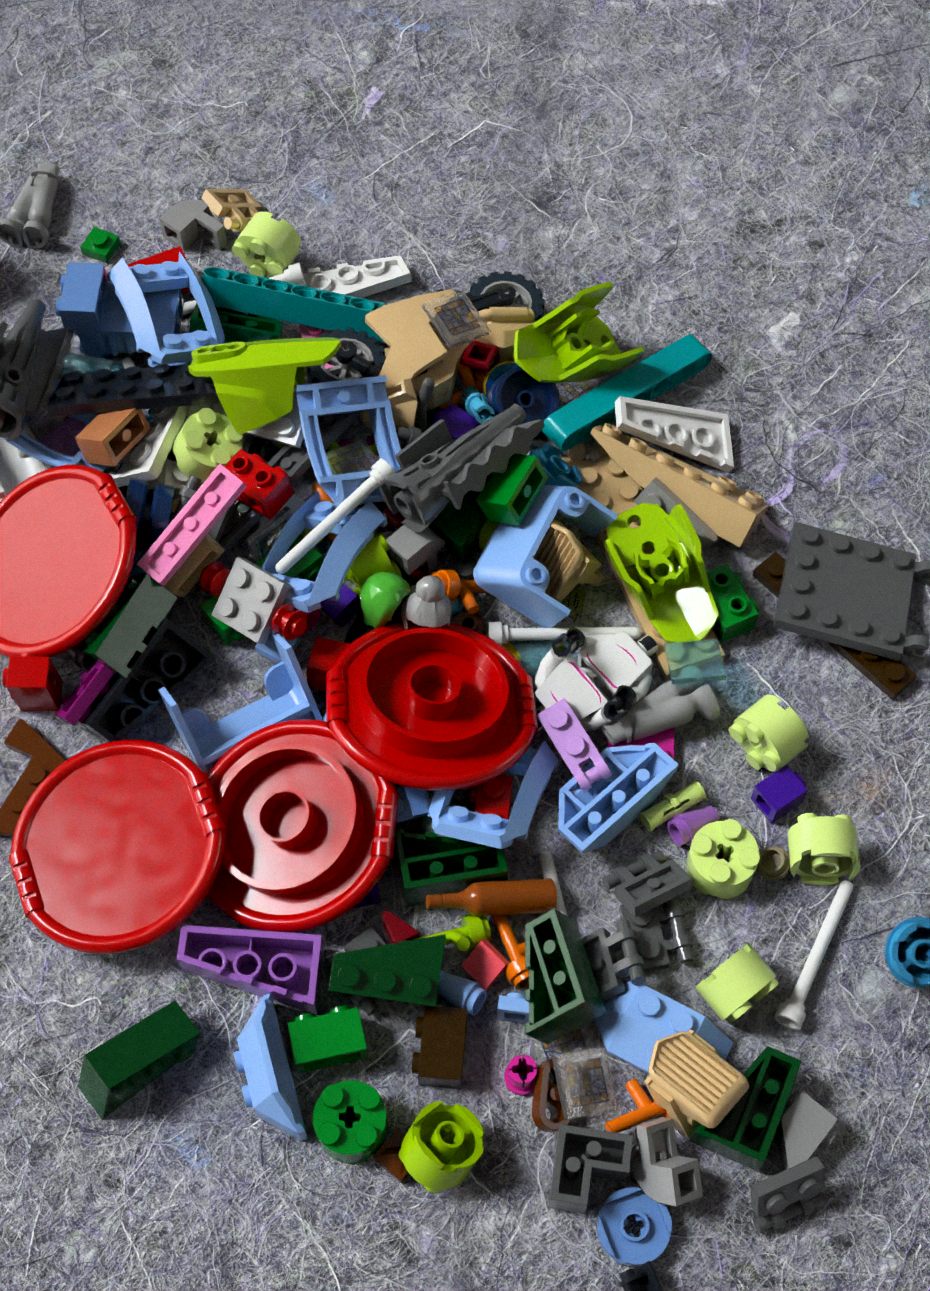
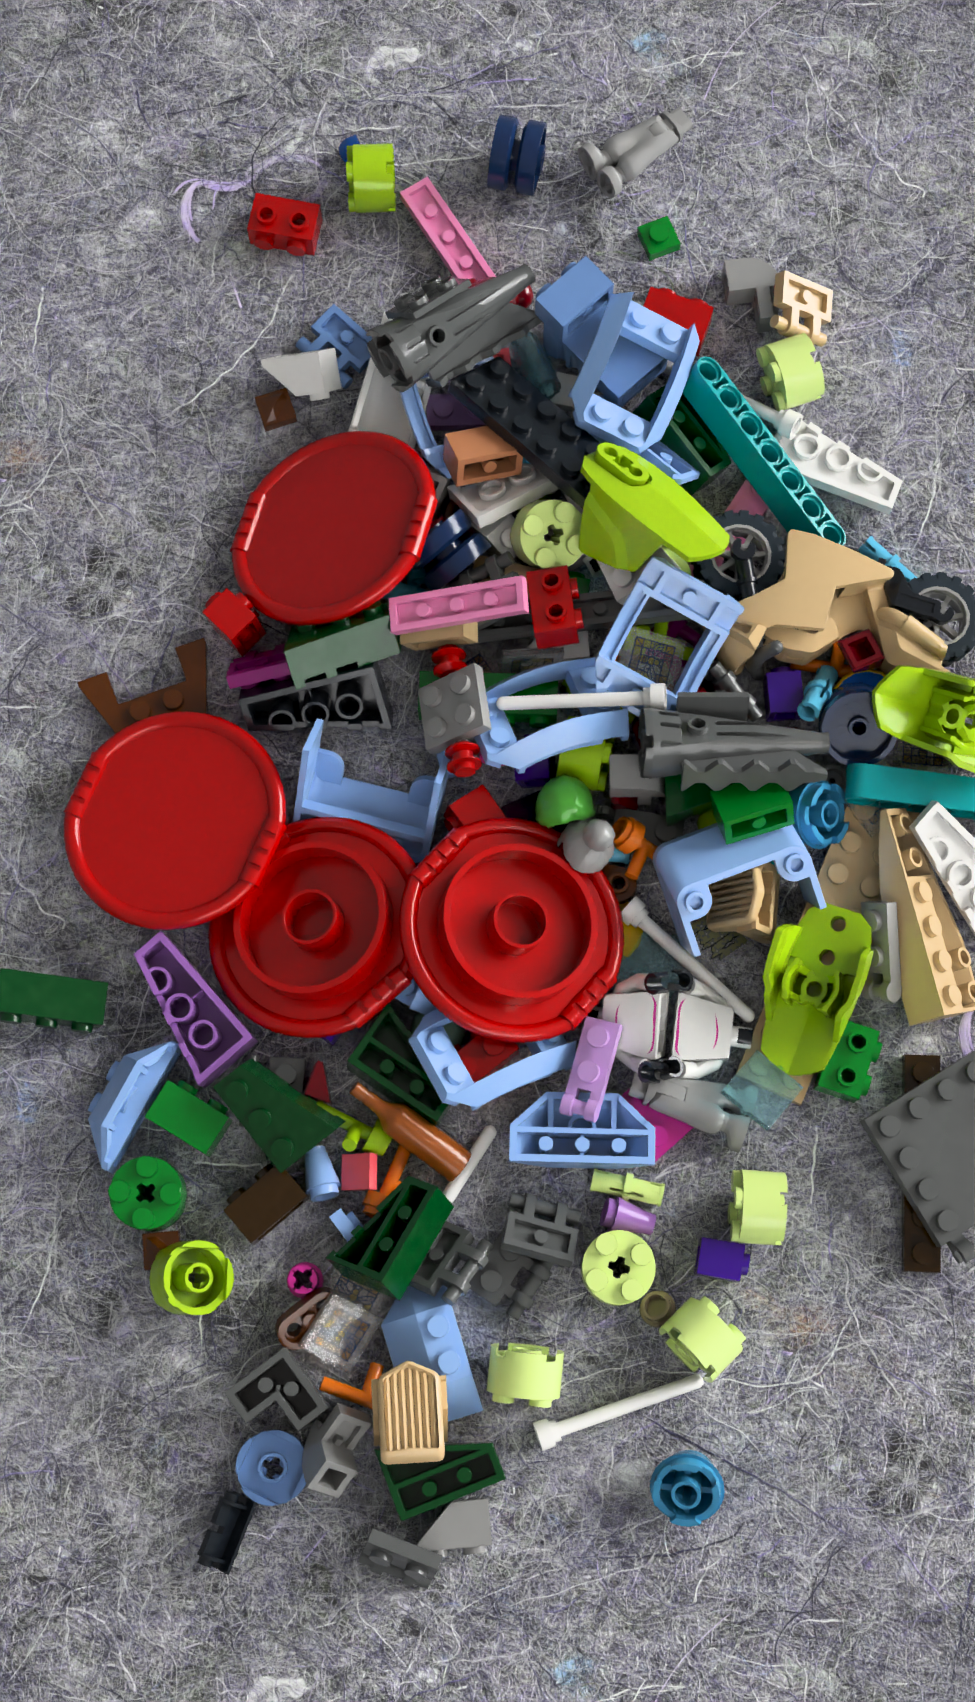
camera: 45 degrees right, 15 degrees up
clear piece [422,290,491,348] -> none

